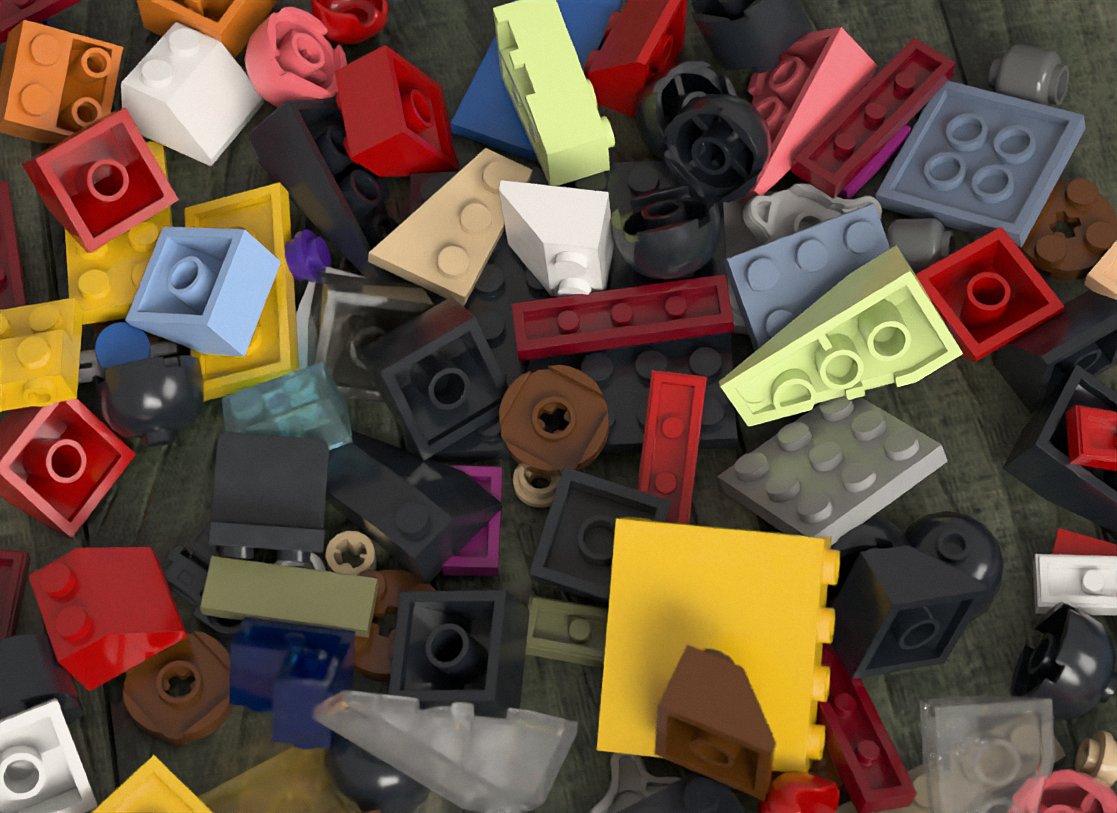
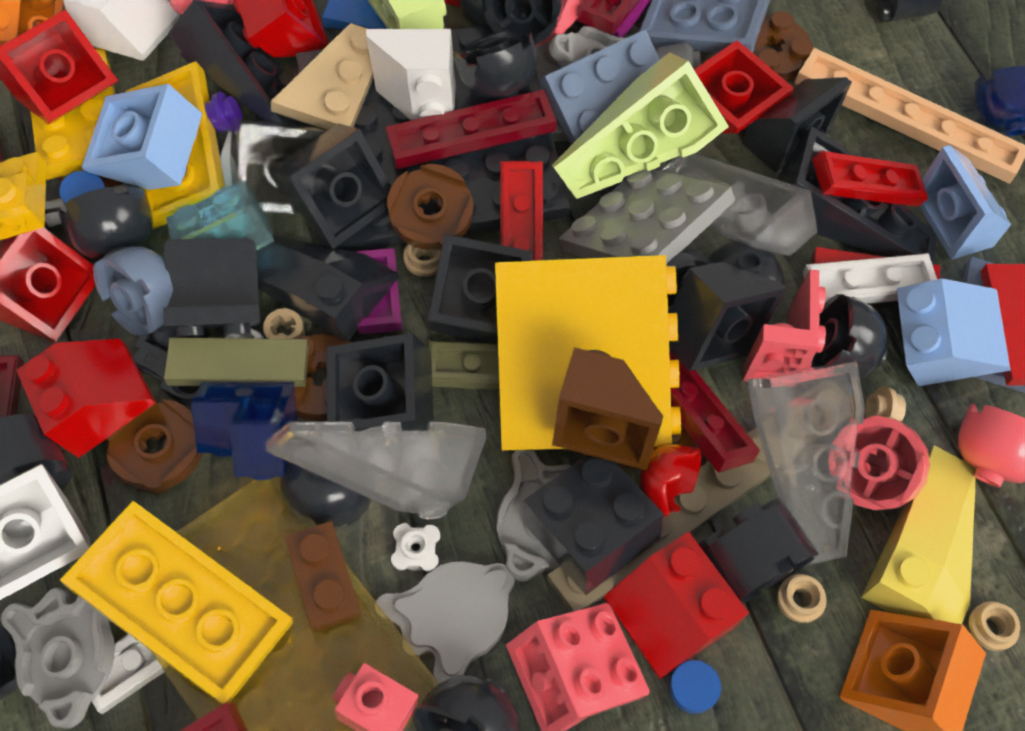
camera: 15 degrees left, 0 degrees up
none -> sand blue cylinder [93,247,173,337]
none -> clear wedge [660,153,818,256]
none -> coral bracket [743,269,826,388]

